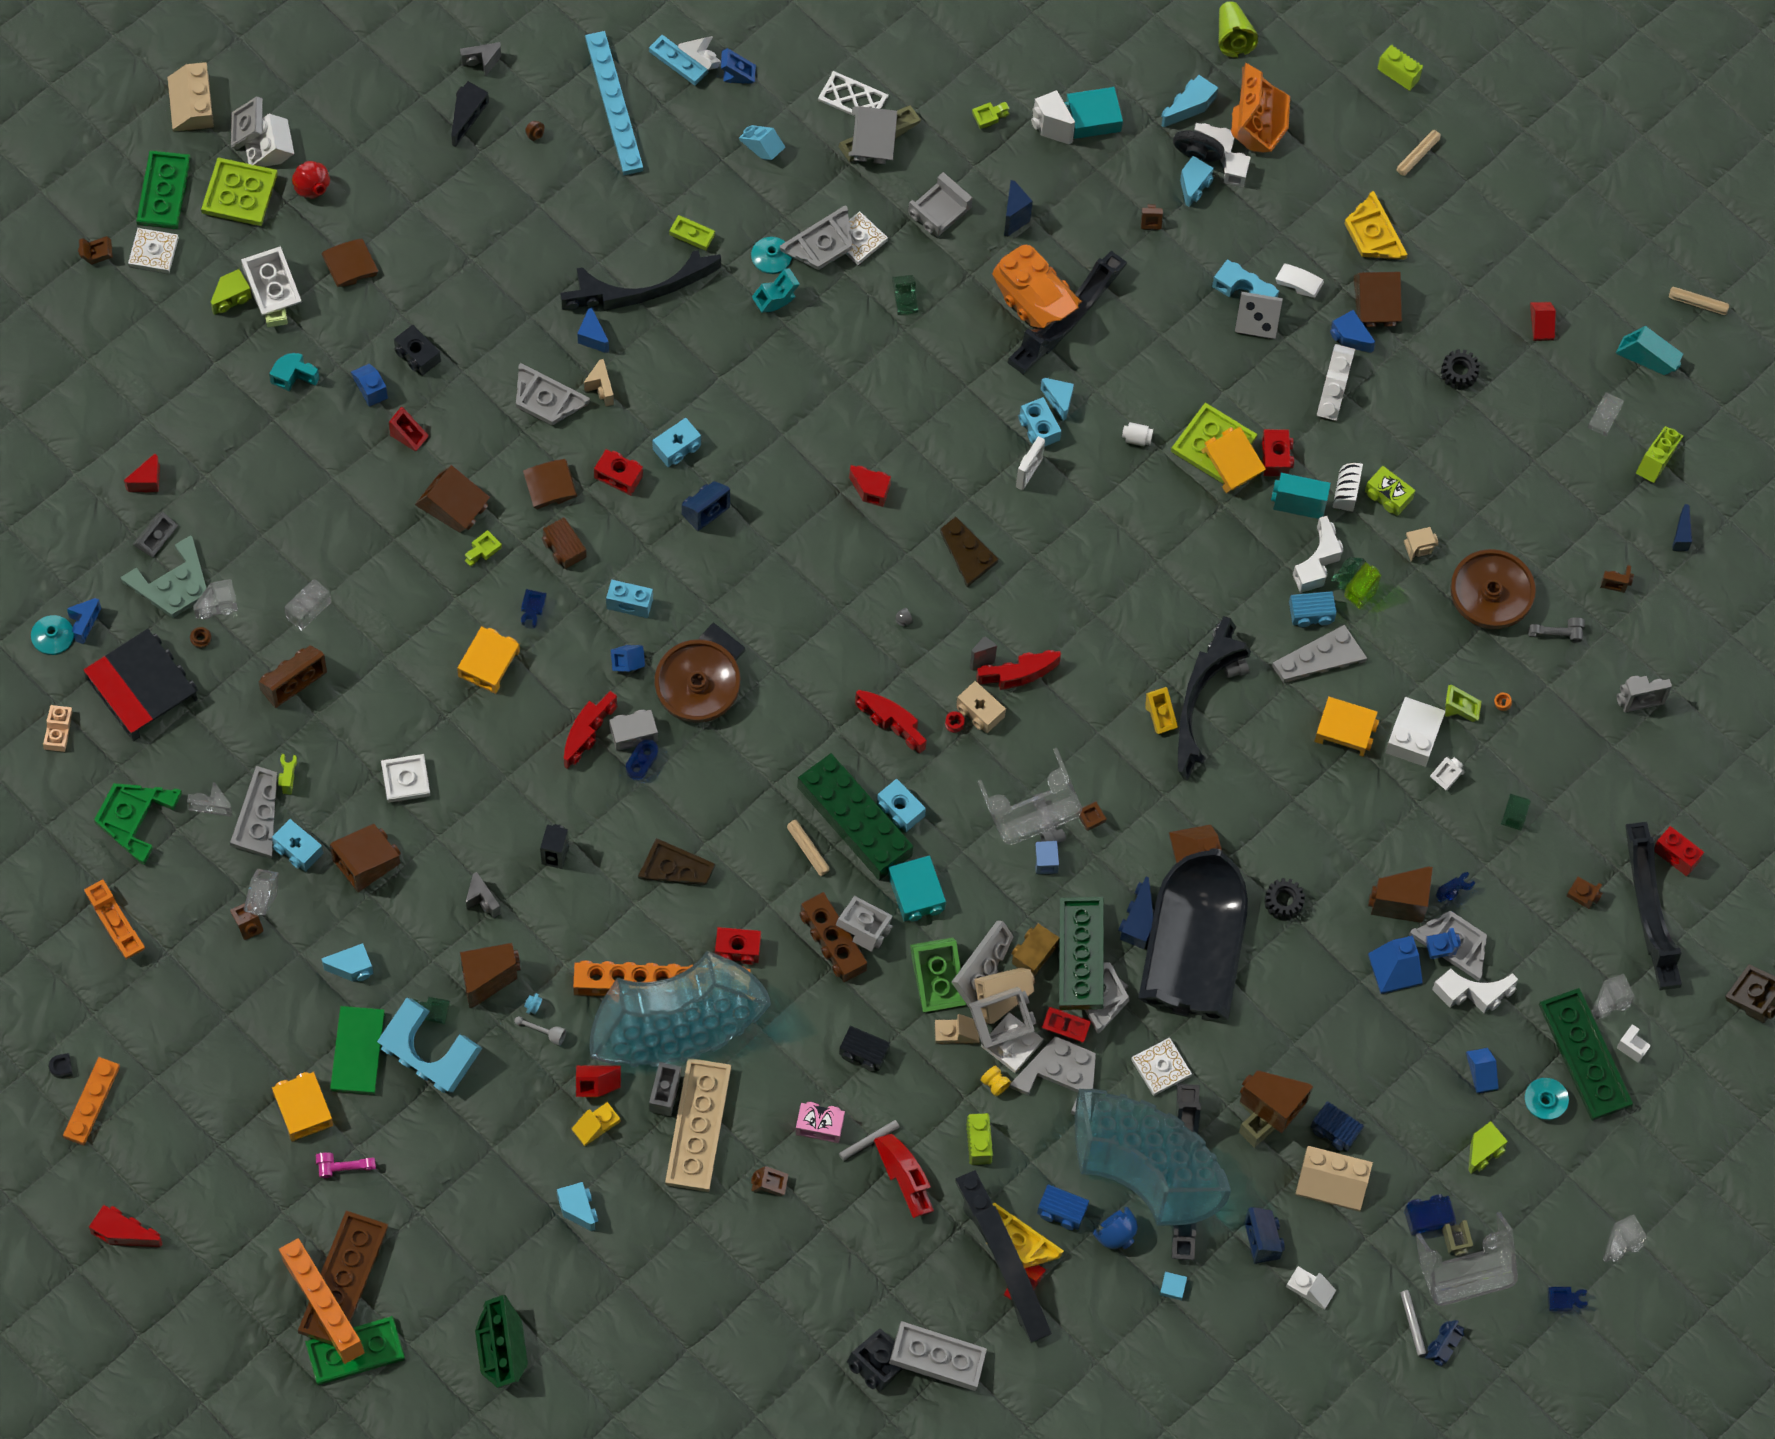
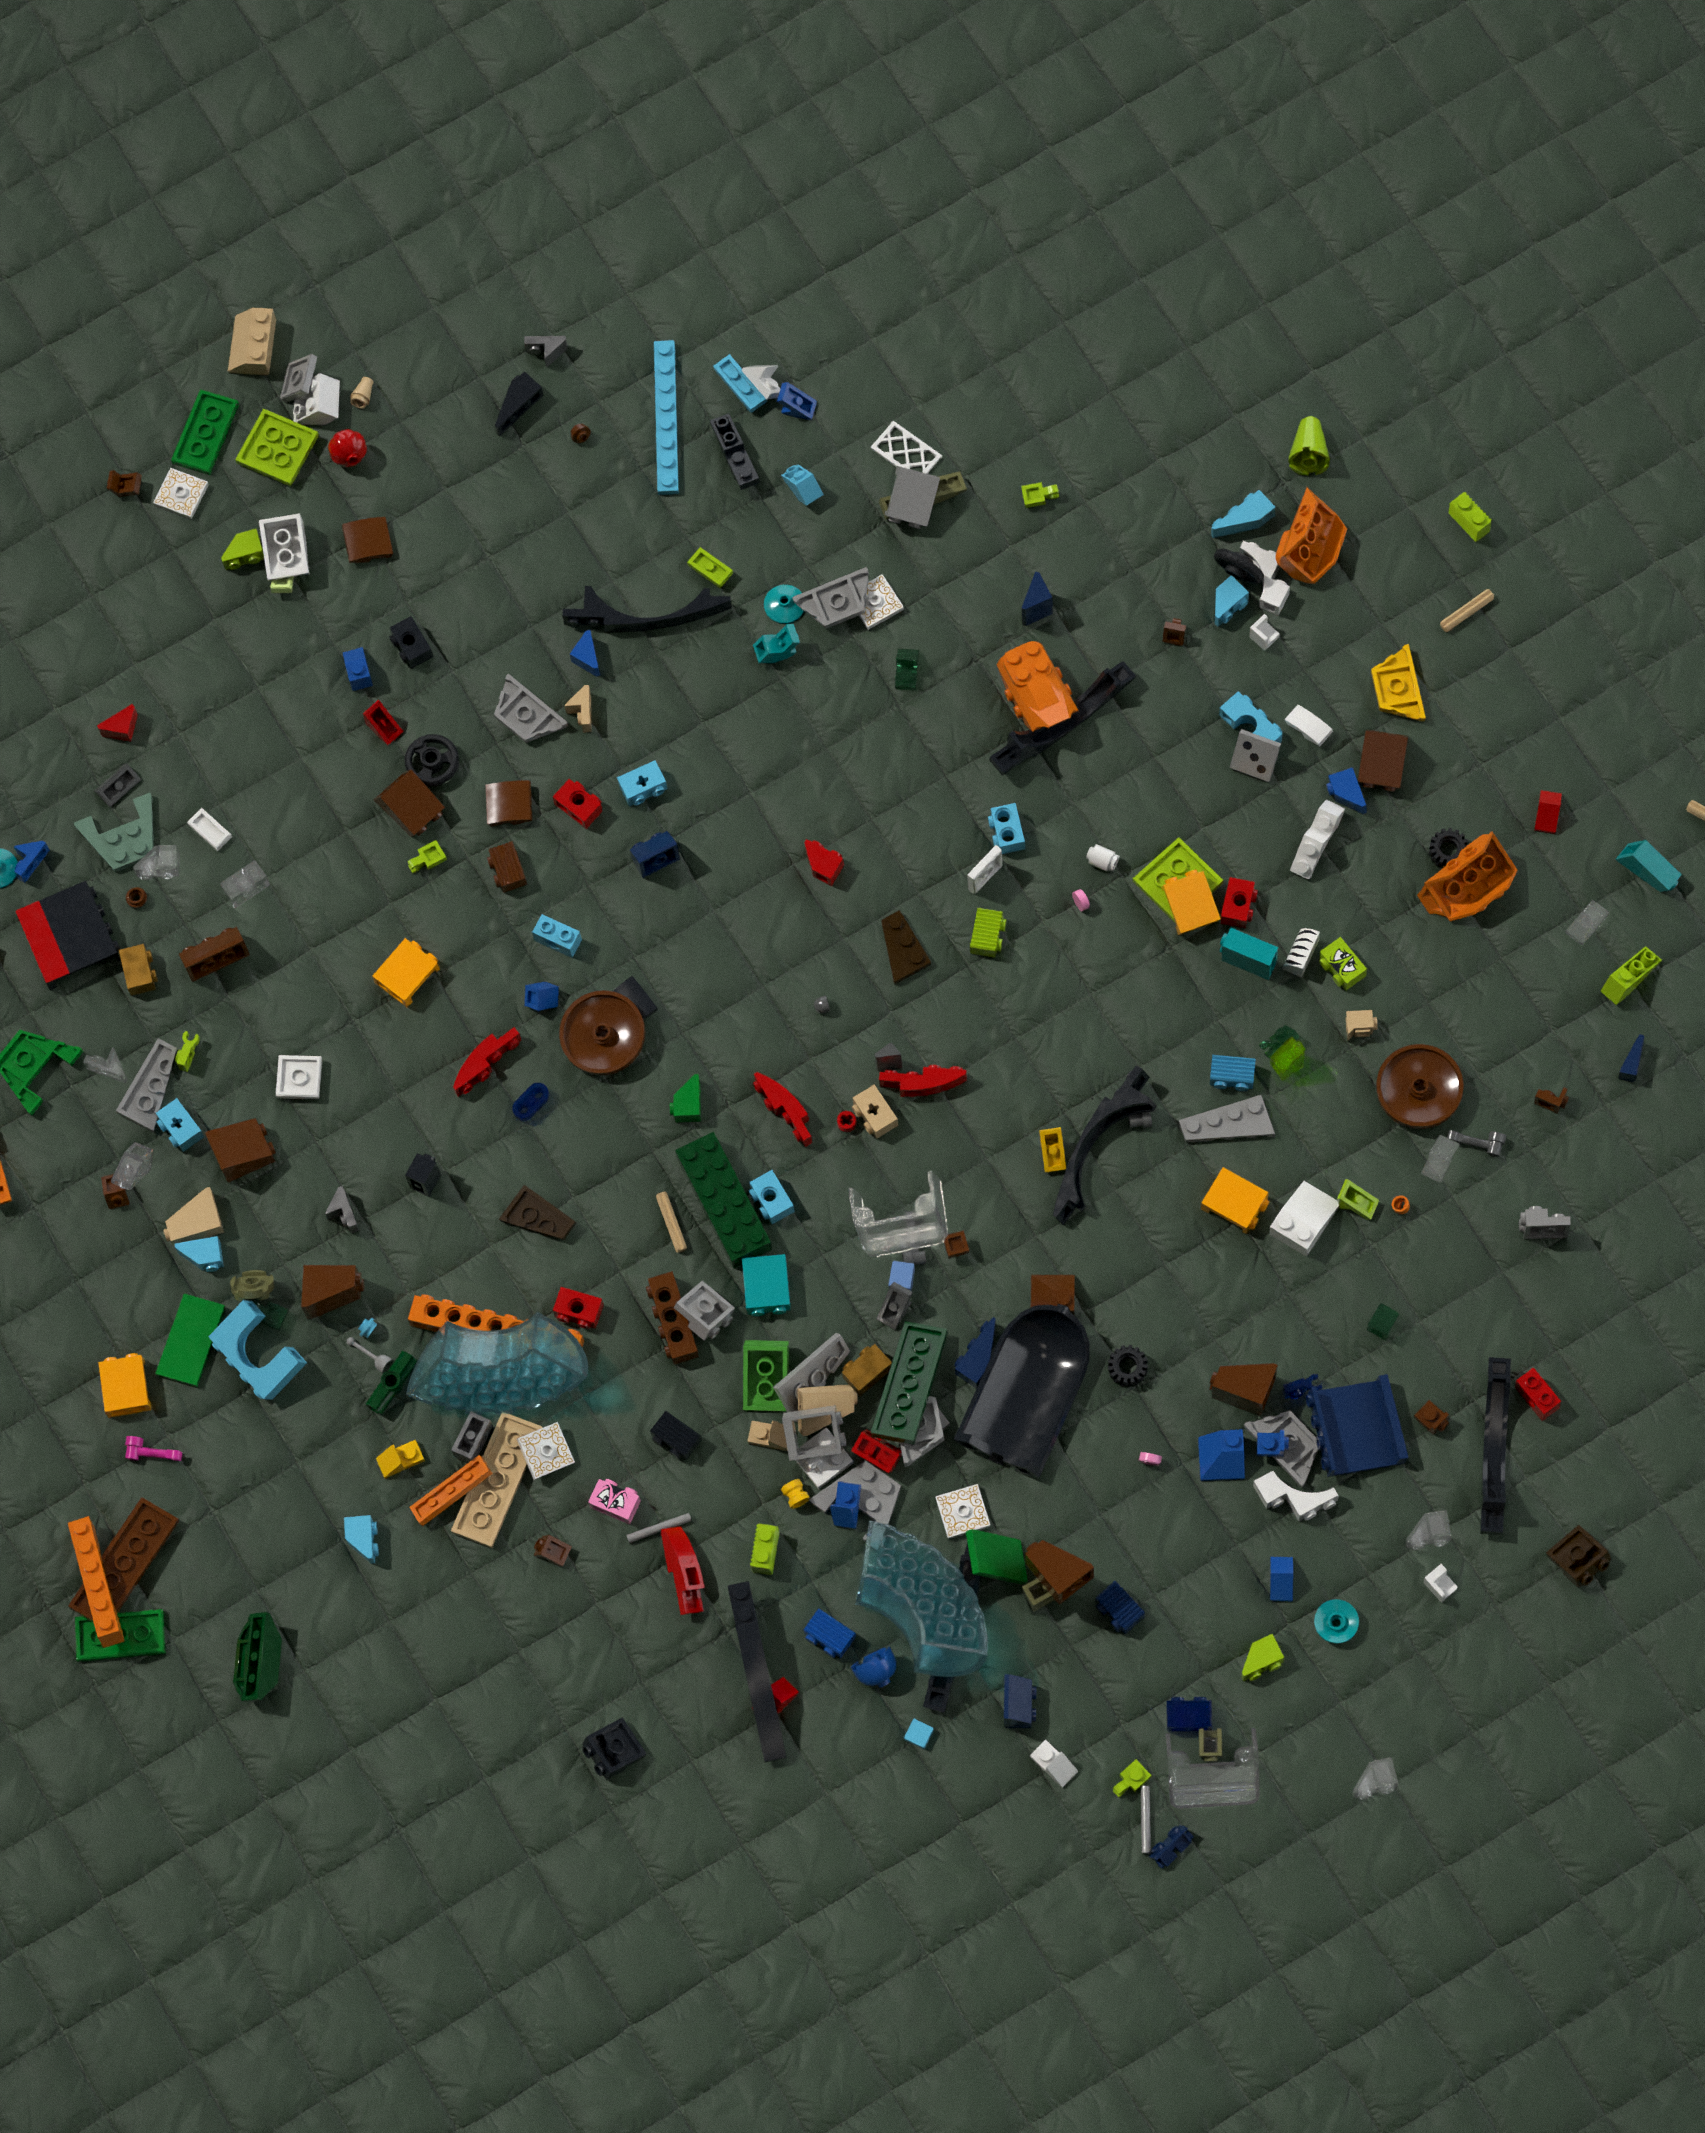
camera: 25 degrees right, 5 degrees up
teal brick [269,353,319,391] -> none
clear blue plate [521,589,547,628] -> none
red slope [576,1066,621,1097] -> none
light grey brick [609,710,658,751] -> none
light grey plate [889,1321,987,1391] -> none
light grey panel [908,172,973,238] -> none
yellow wing [986,1203,1064,1268] -> none
white slope [1031,90,1075,144] -> none
medium azure slope [1040,378,1074,421] -> none
teal brick [1064,87,1123,139] -> none
white arch [1293,516,1343,593] -> none
tan slope [1295,1146,1373,1212] -> none
white bracket [1430,757,1465,790] -> none
dark green plate [1539,988,1633,1121] -> none
clear blue plate [1548,1287,1588,1311] -> none
none -> pearl gold brick [119,944,158,996]
none -> tan slope [164,1187,224,1247]
none -> white tile [187,808,232,851]
none -> olive plate [230,1270,275,1301]
none -> tan cone [350,377,374,409]
none -> dark green piece [365,1351,418,1415]
none -> black wheel [404,734,459,787]
none -> orange plate [409,1455,493,1526]
none -> white plate [517,1422,575,1480]
none -> green slope [669,1074,701,1123]
none -> black slope [710,413,760,490]
none -> blue slope [830,1481,862,1528]
none -> dark grey slope [877,1282,913,1330]
none -> green tile [966,1529,1028,1584]
none -> lime brick [970,908,1007,958]
none -> bright pink tile [1072,889,1090,912]
none -> lime plate [1113,1759,1152,1798]
none -> bright pink tile [1139,1452,1162,1466]
none -> white panel [1250,614,1280,651]
none -> dark blue panel [1306,1374,1408,1477]
none -> orange slope [1417,831,1517,921]
none -> clear slope [1421,1135,1460,1183]

